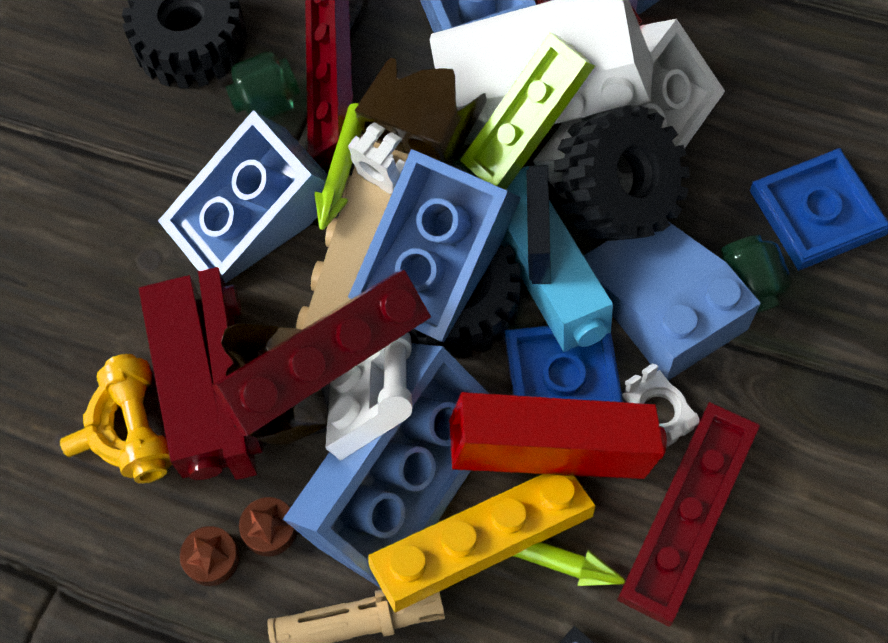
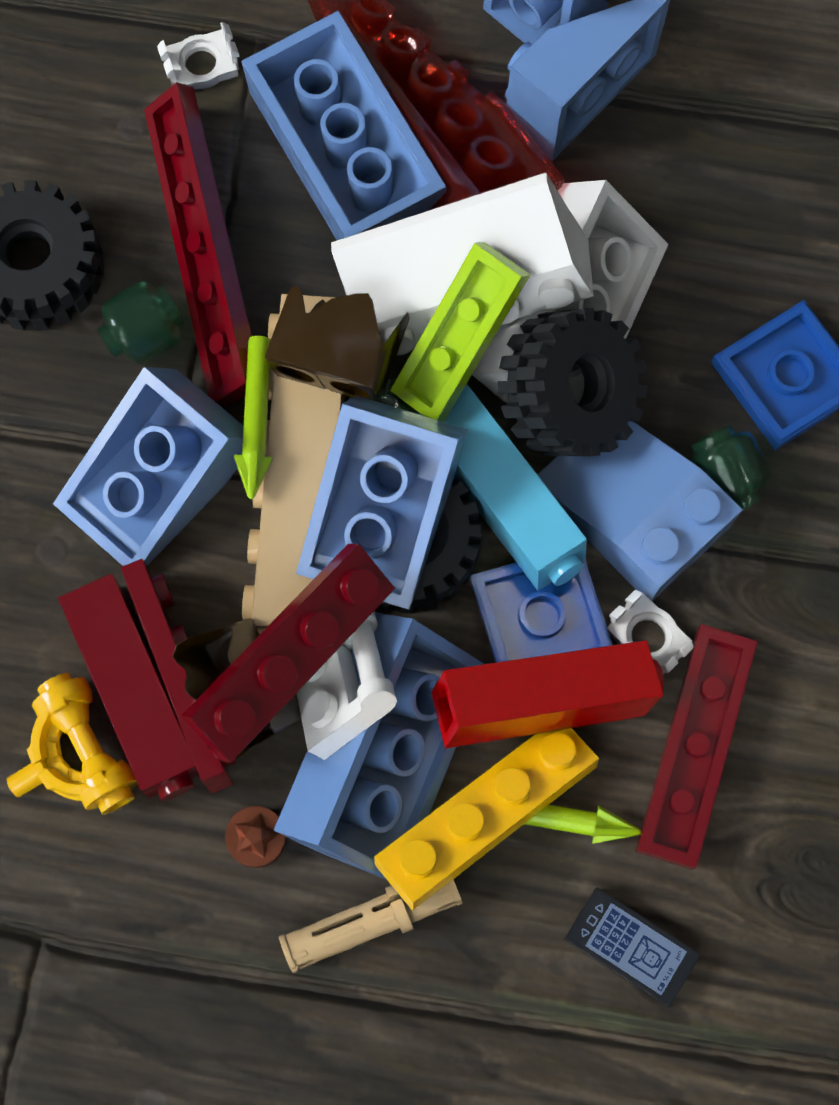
camera: 15 degrees left, 10 degrees up
copper tile [180,526,239,586] -> none
white piece [348,122,405,194] -> none
black tile [526,165,551,284] -> none

